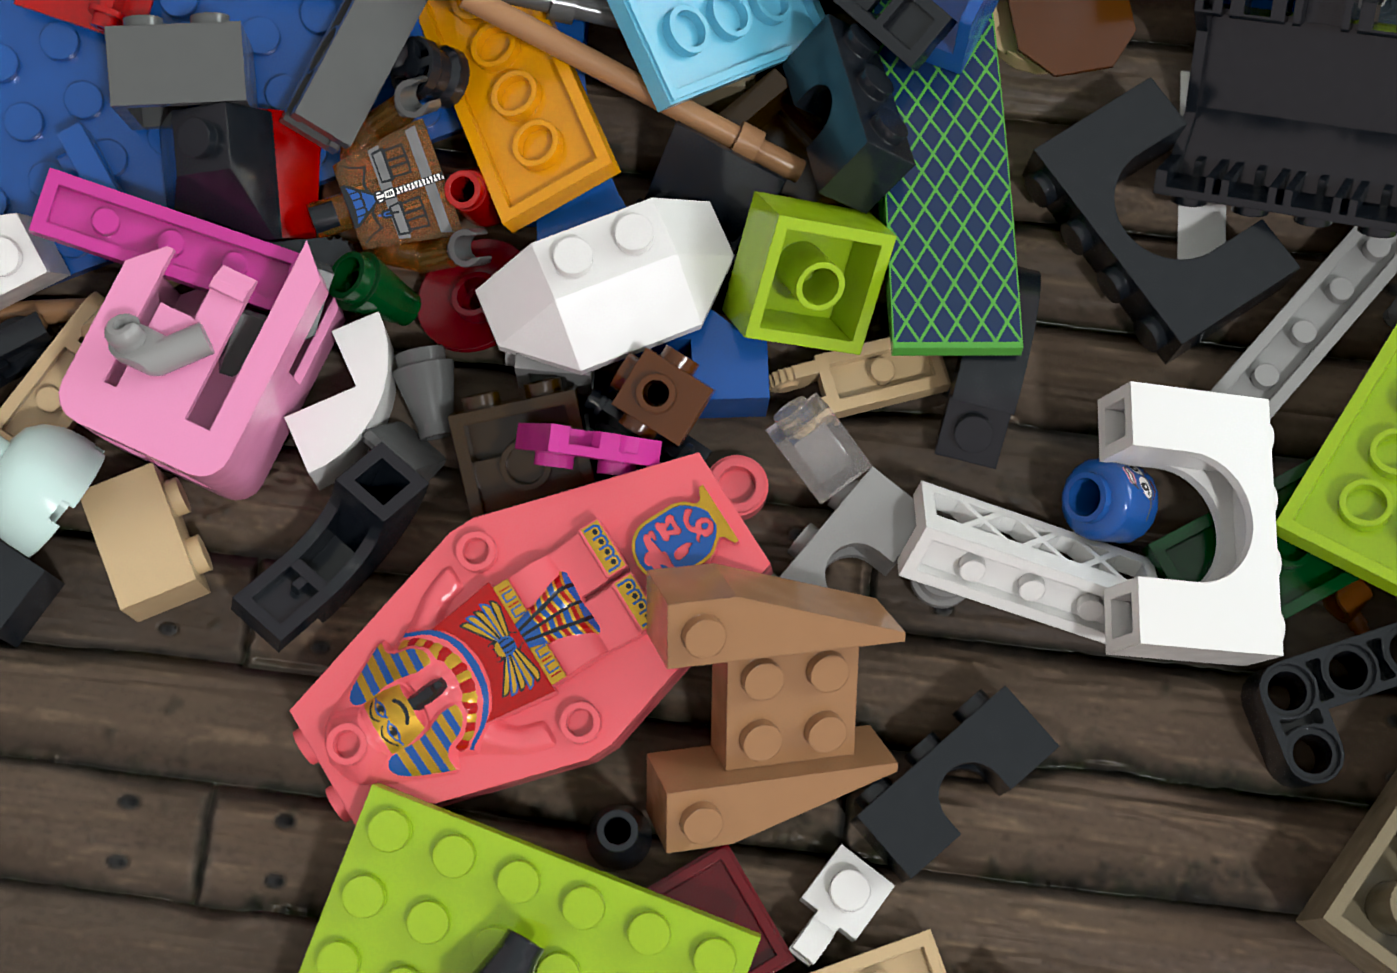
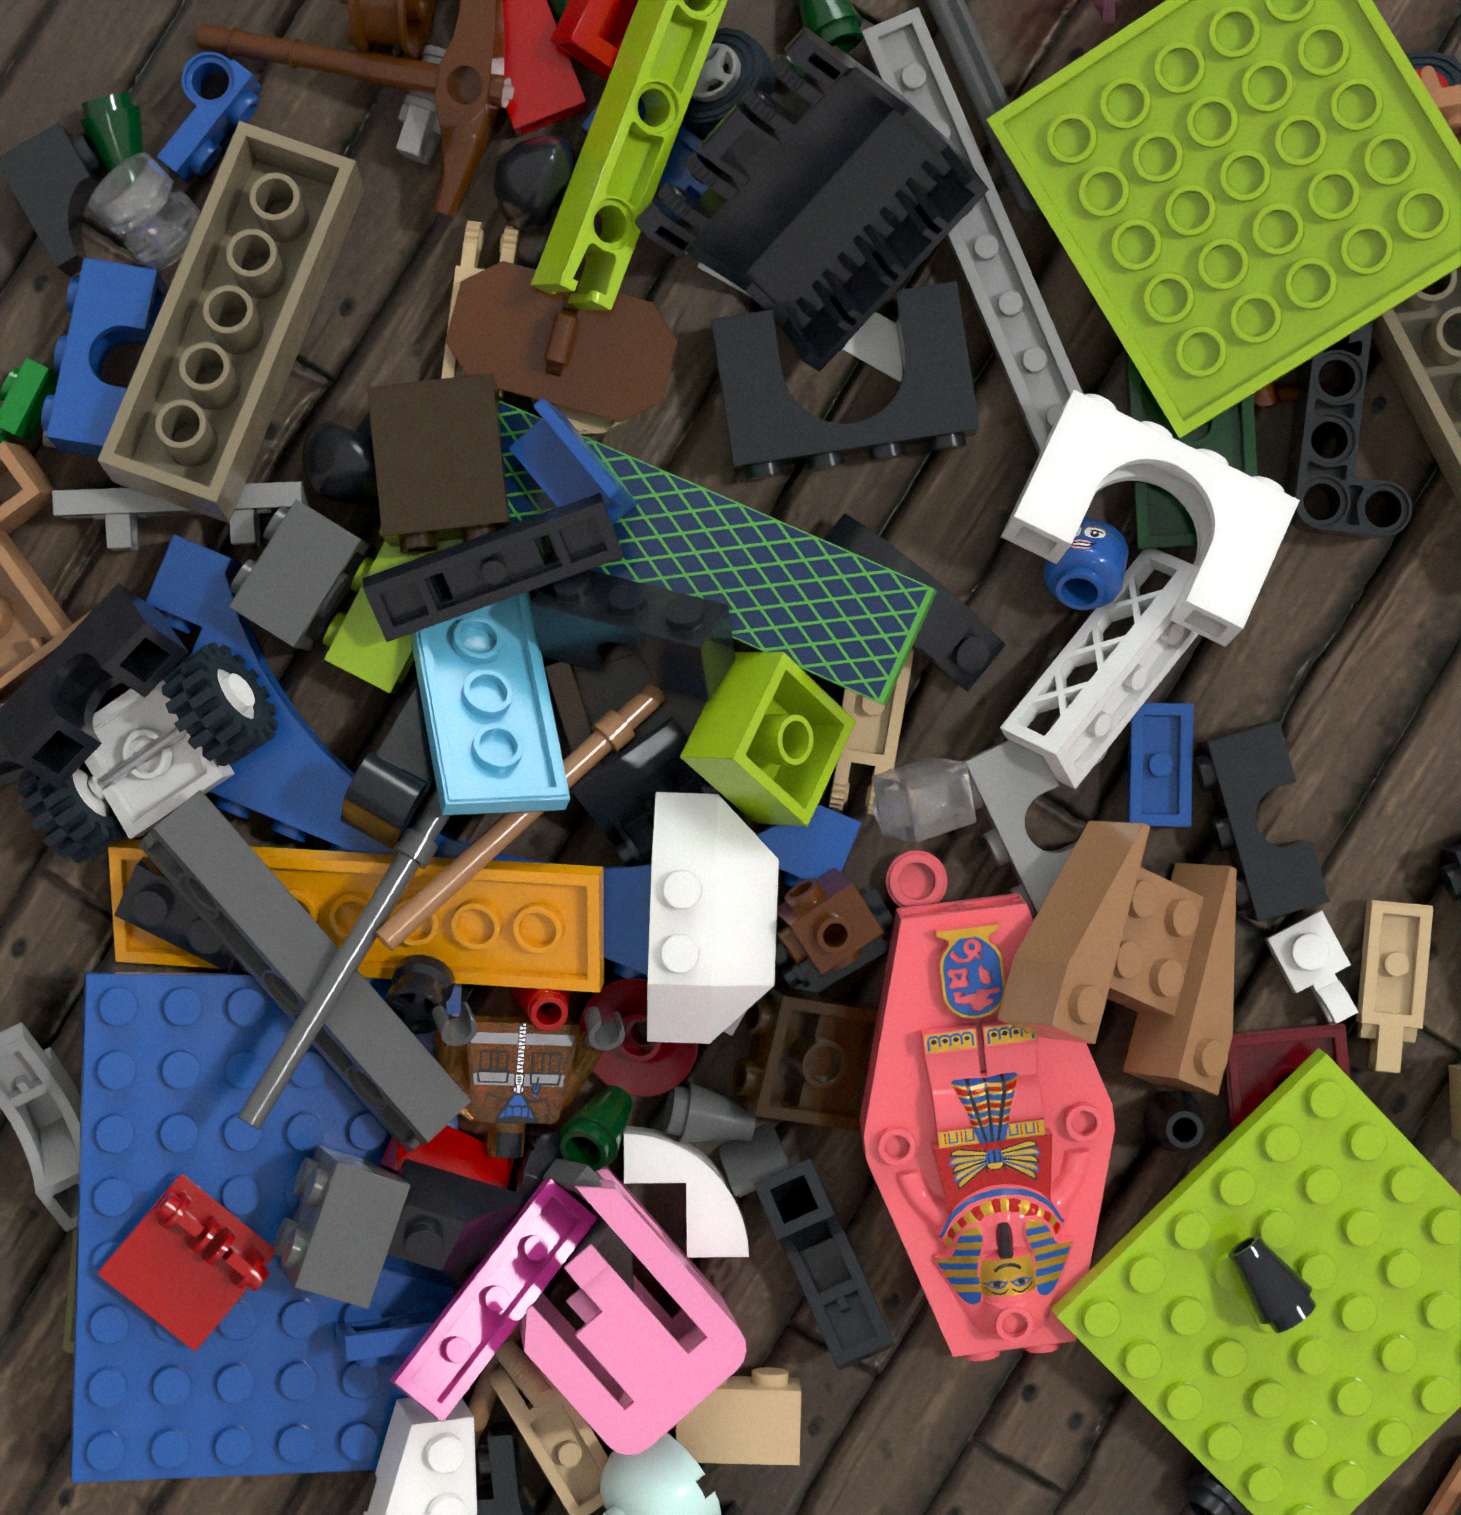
camera: 60 degrees left, 15 degrees up
light grey arm [104,314,215,376] -> none
dark pink wing [515,423,662,476] -> none
none -> blue plate [1126,703,1194,827]

